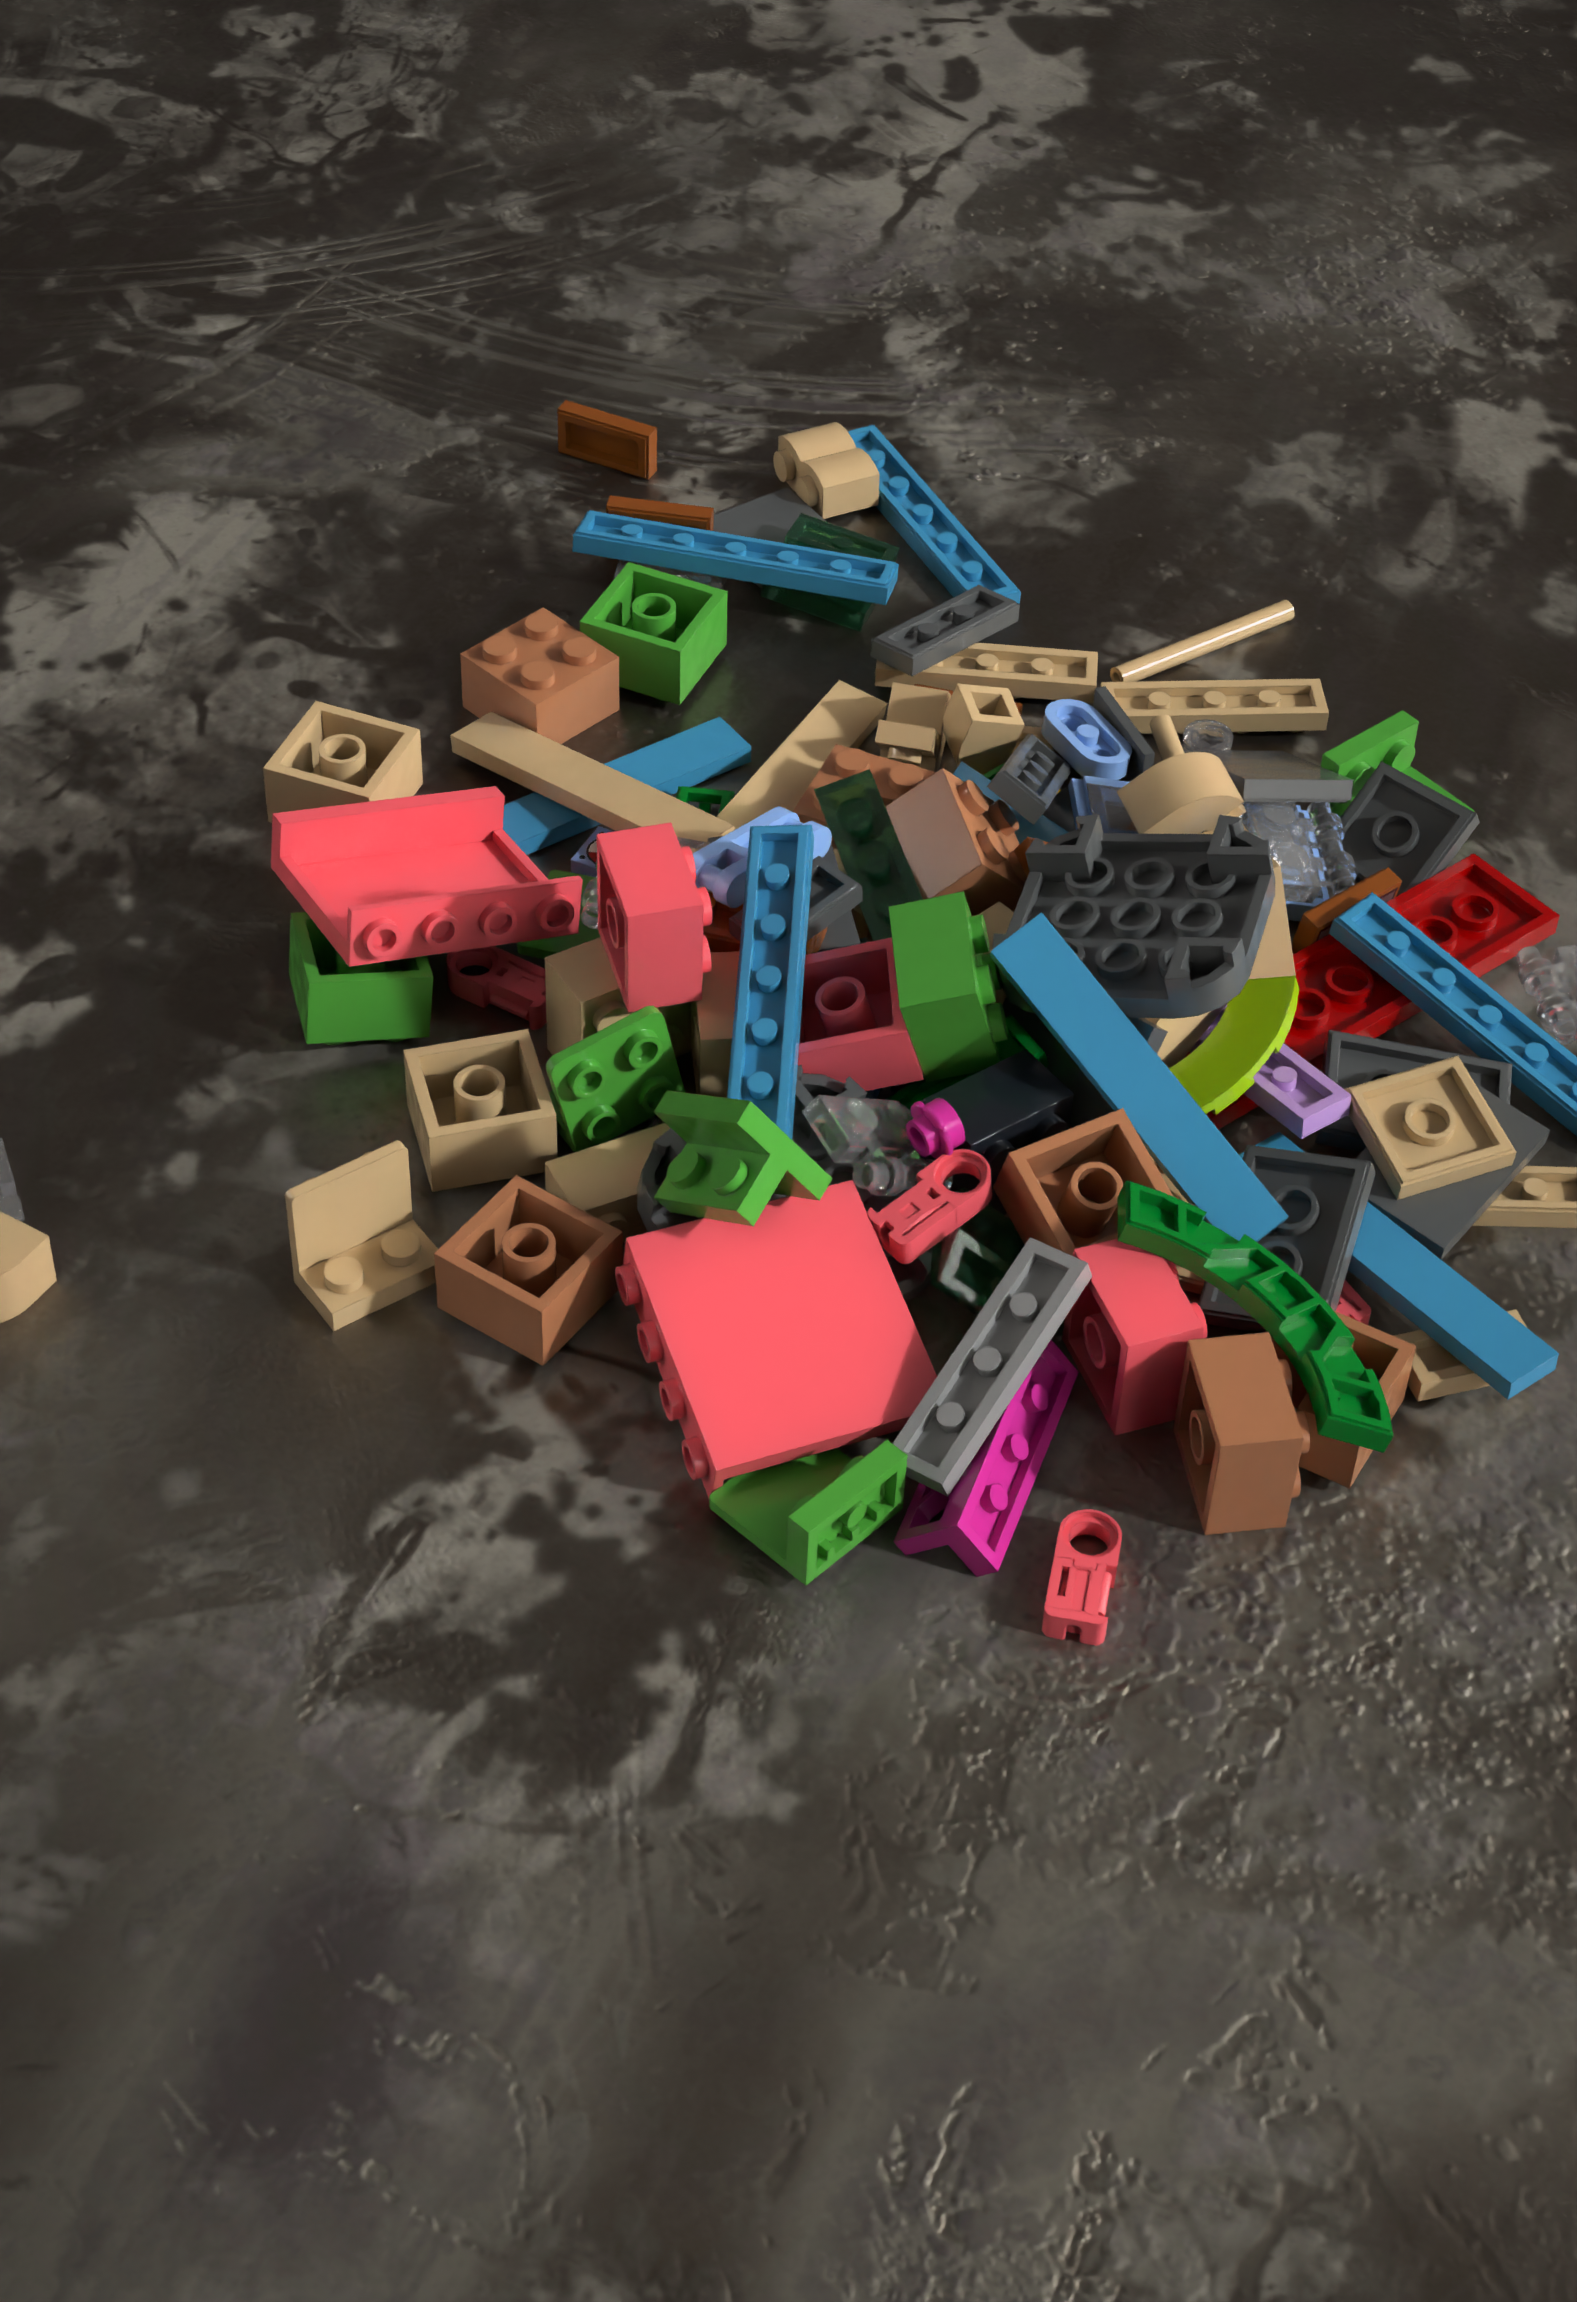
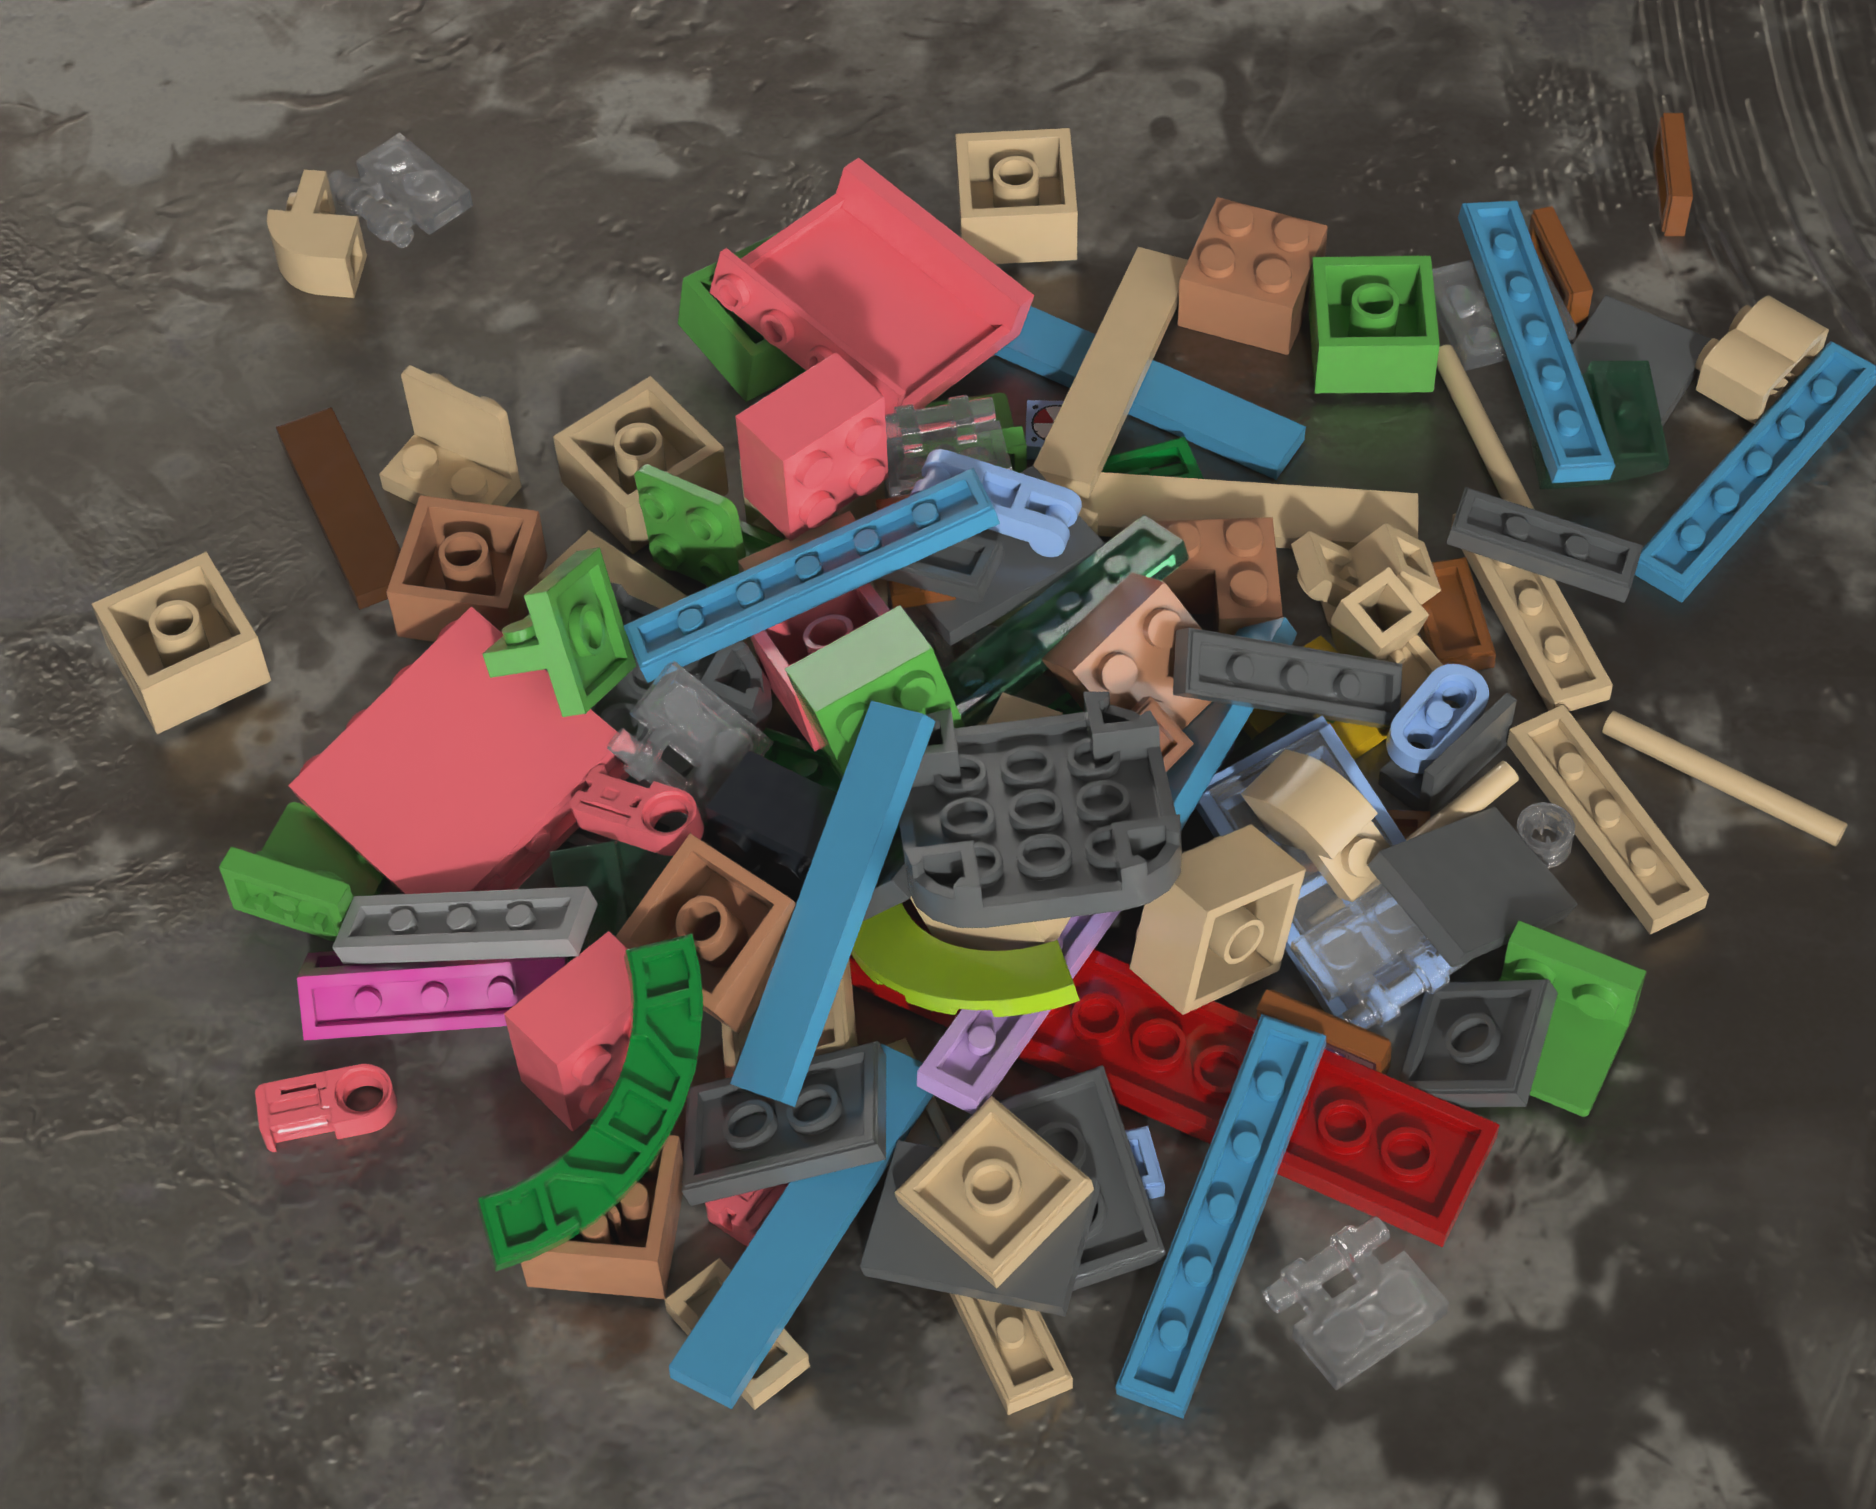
camera: 70 degrees right, 10 degrees up
dark pink plate [906,1098,965,1159] -> none
nougat brick [1173,1332,1310,1535] -> none
none -> tan brick [92,552,271,734]
none -> reddish brown tile [276,407,401,610]
none -> tan piece [1437,345,1535,510]

